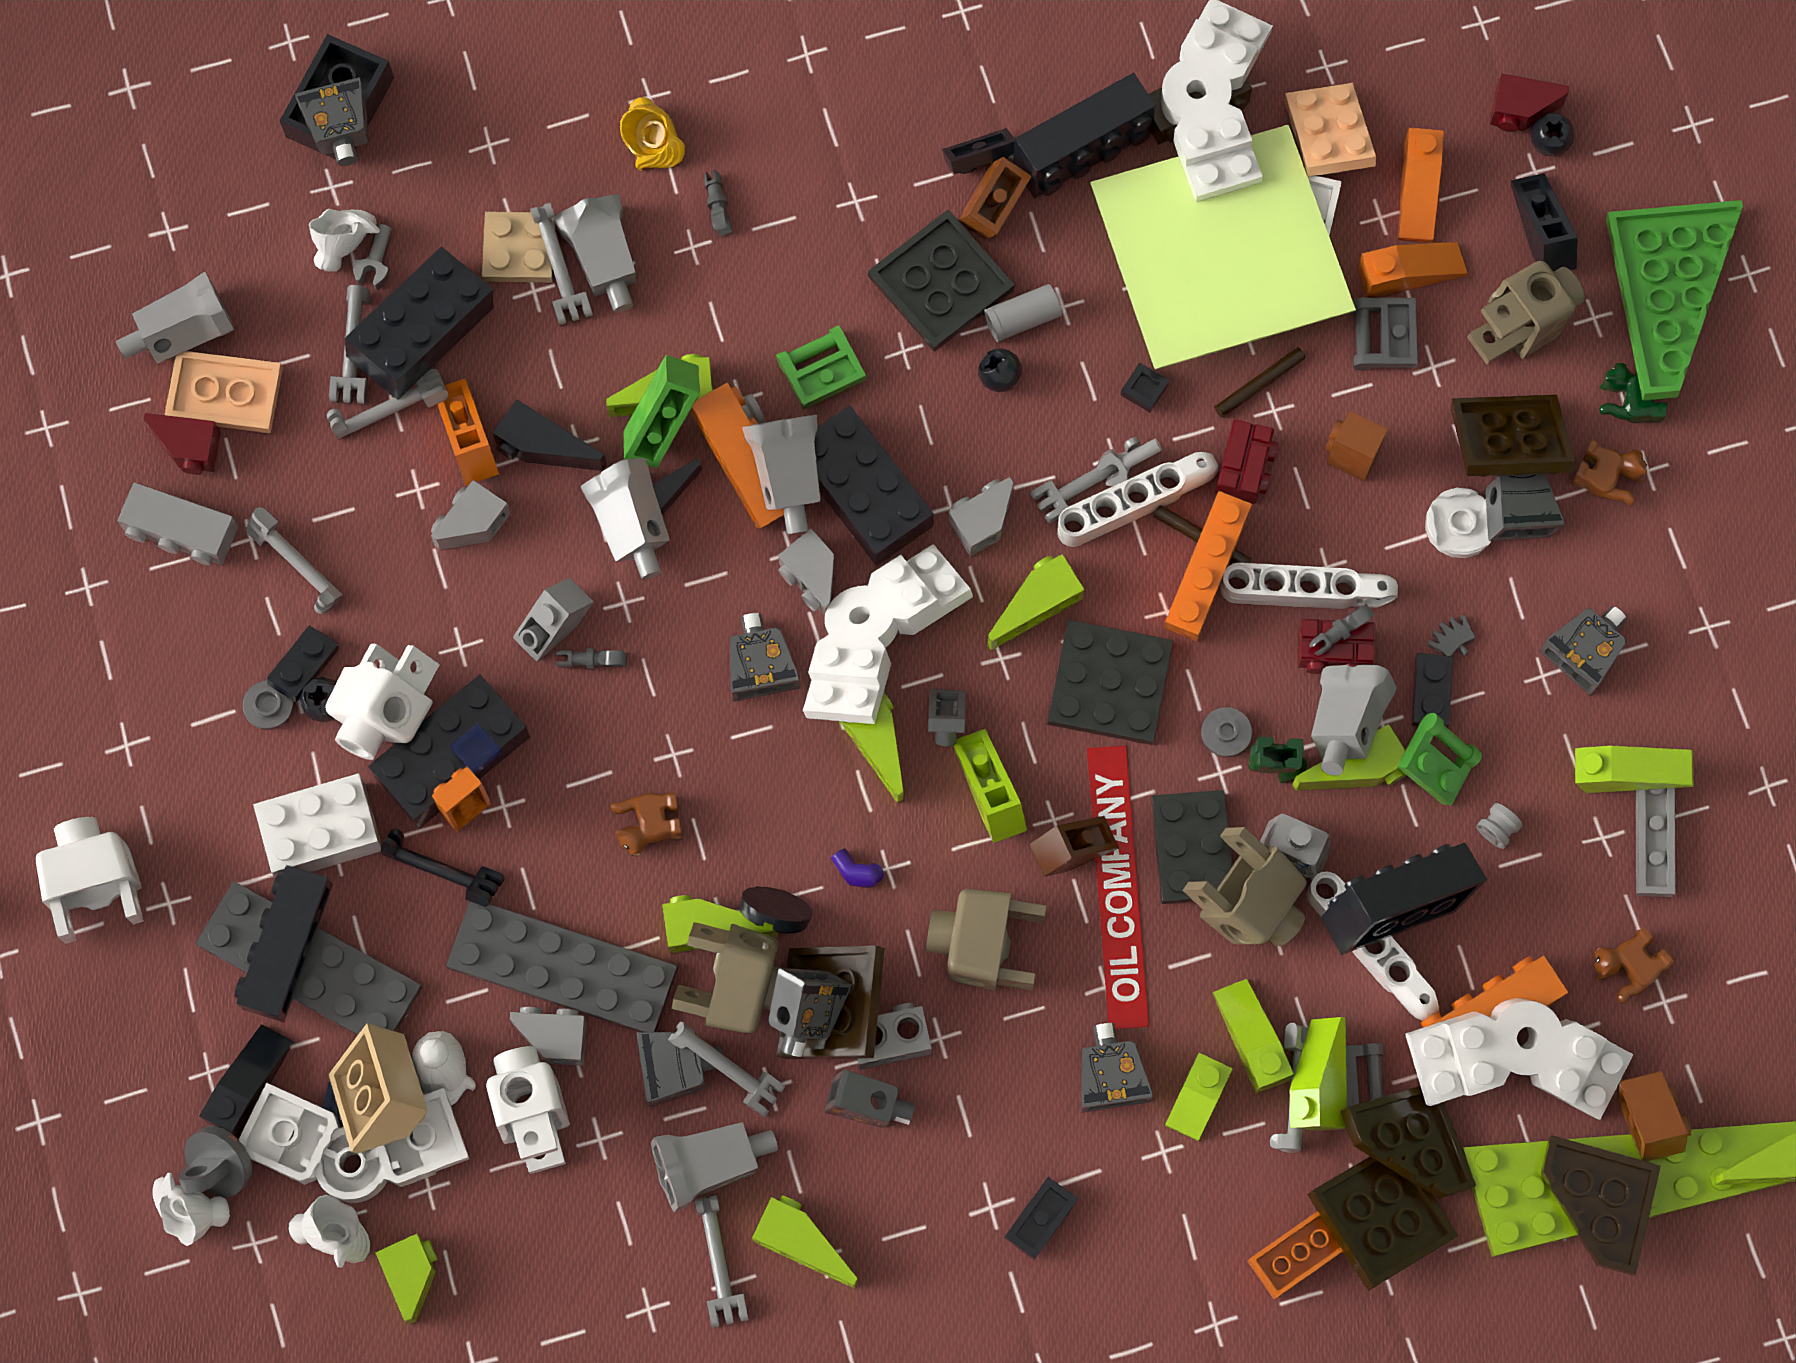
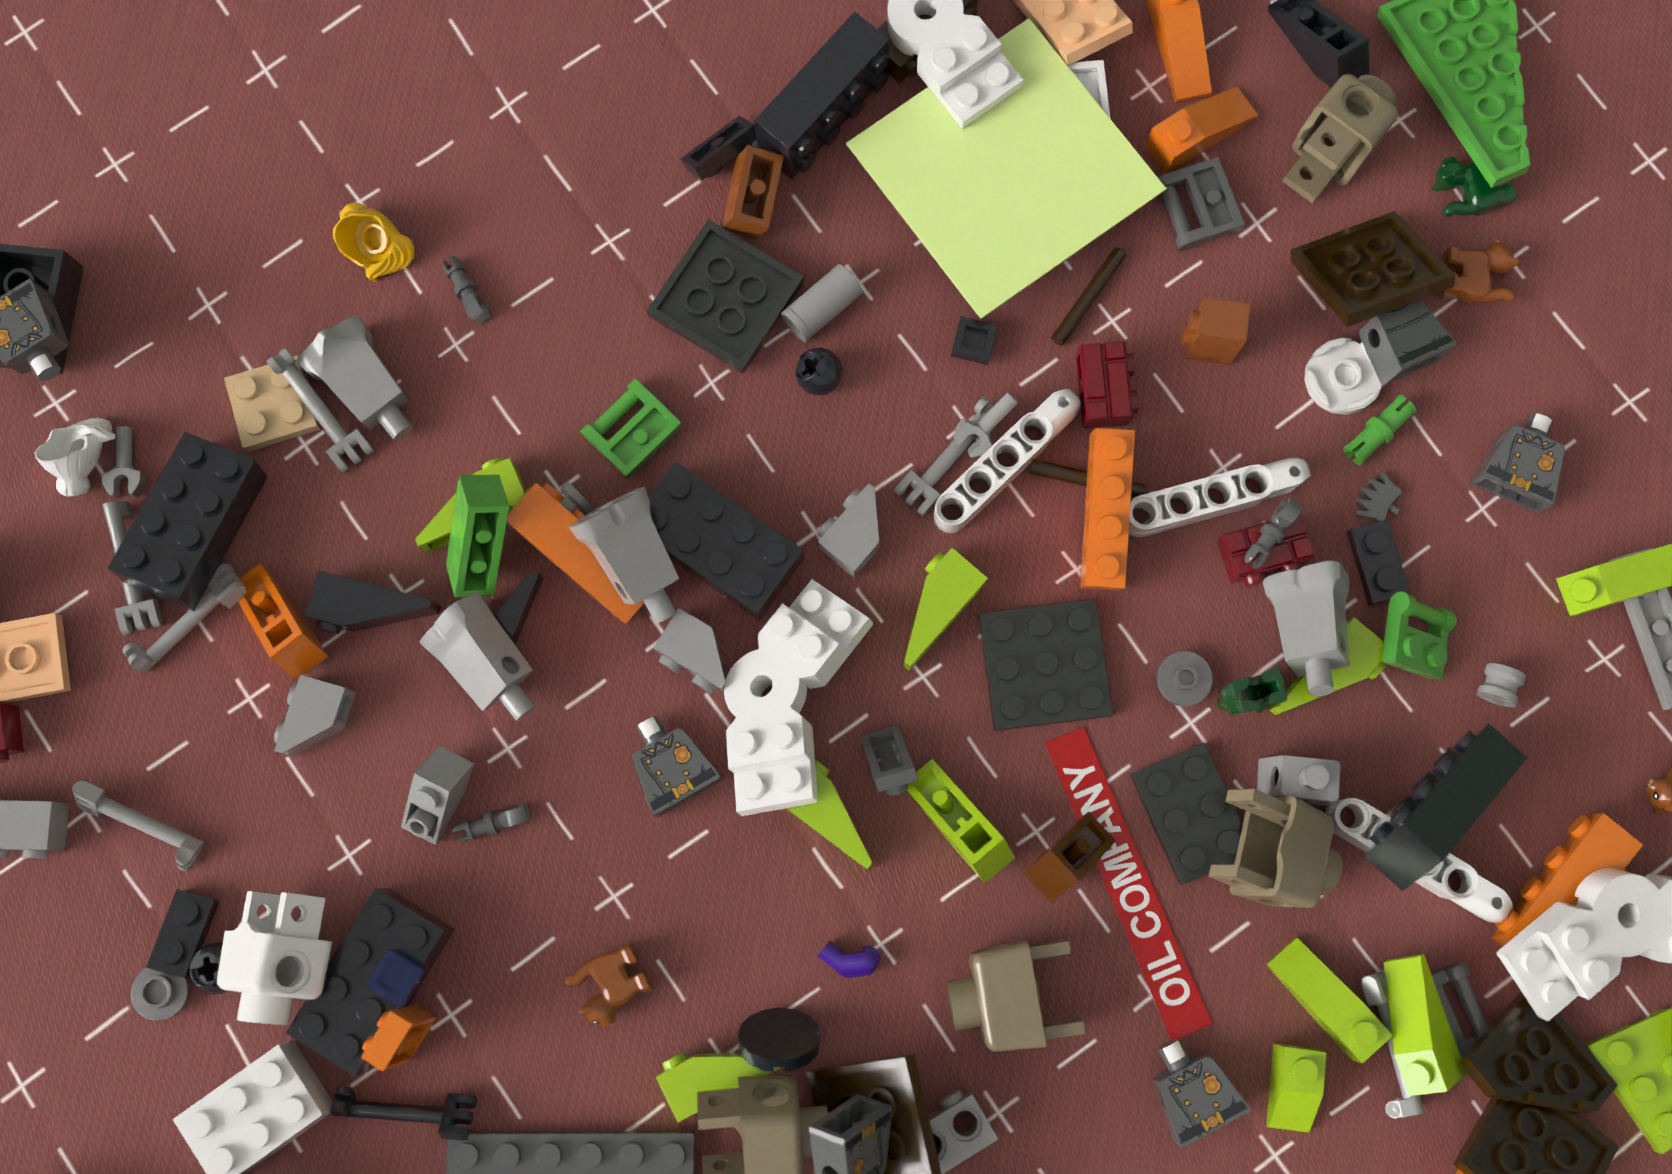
camera: 15 degrees left, 5 degrees up
none -> bright green pin [1343,395,1417,466]

